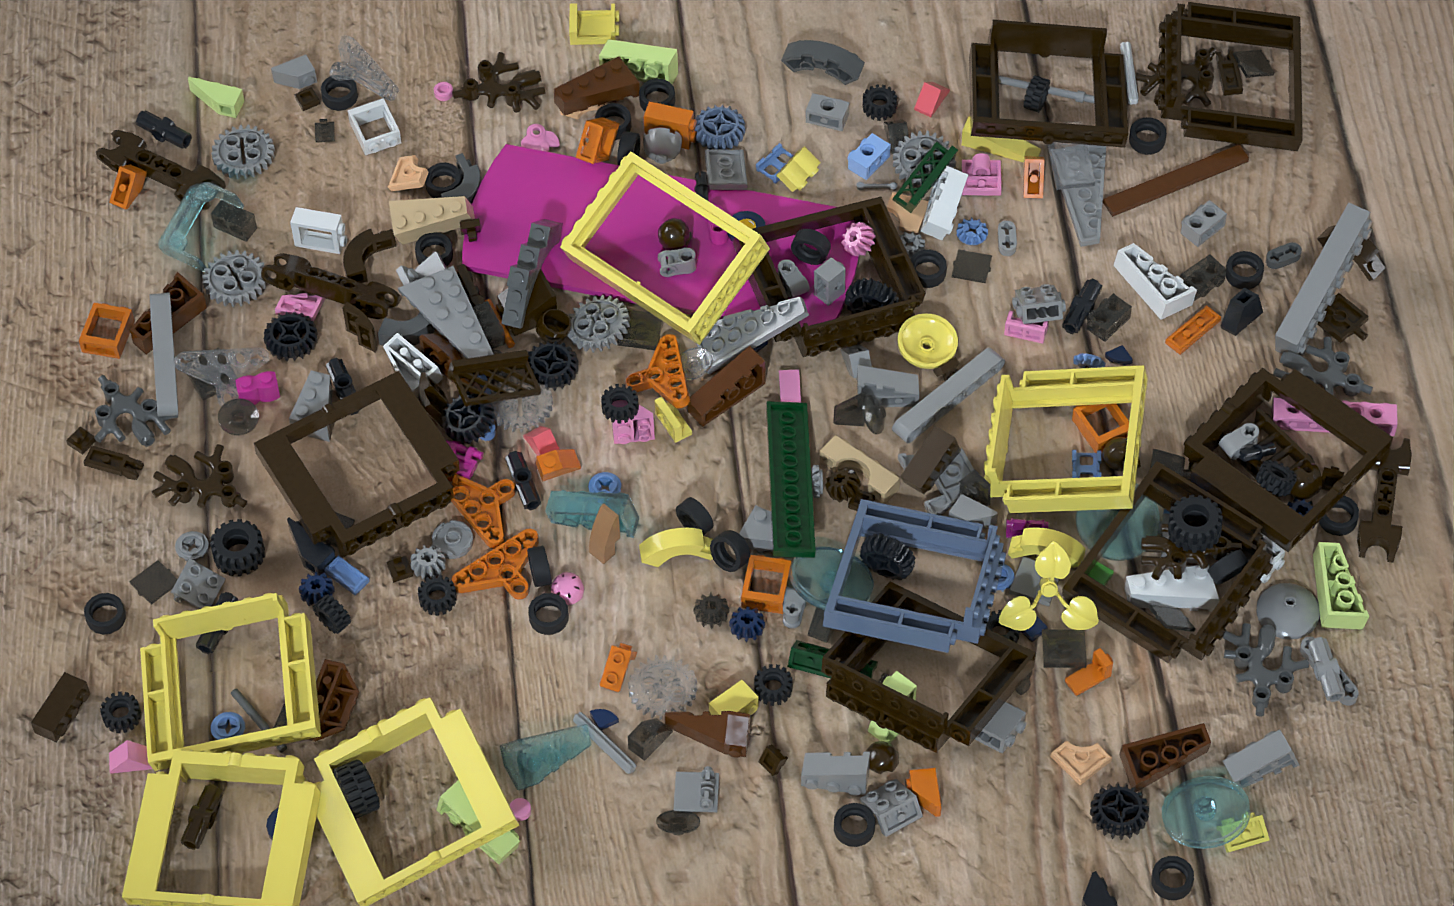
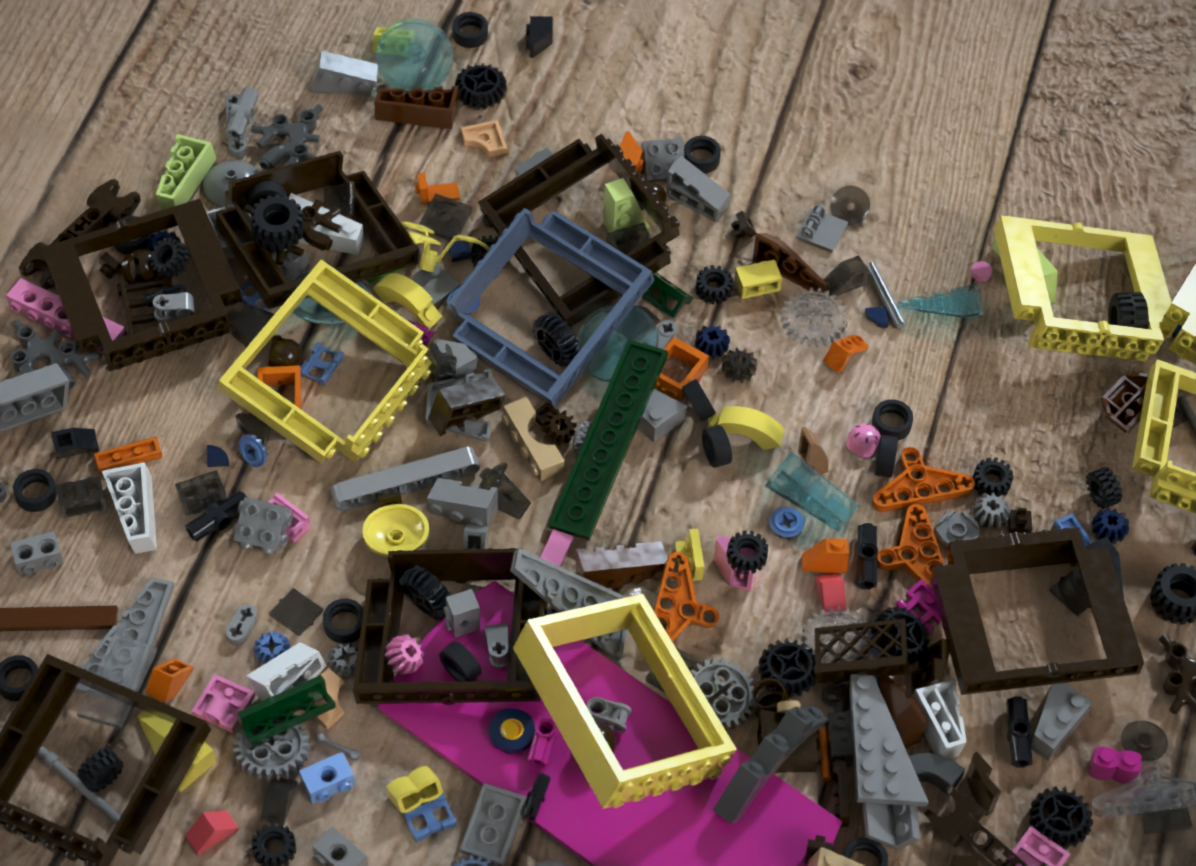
camera: 160 degrees left, 0 degrees up
none -> tan tile [777,701,800,713]

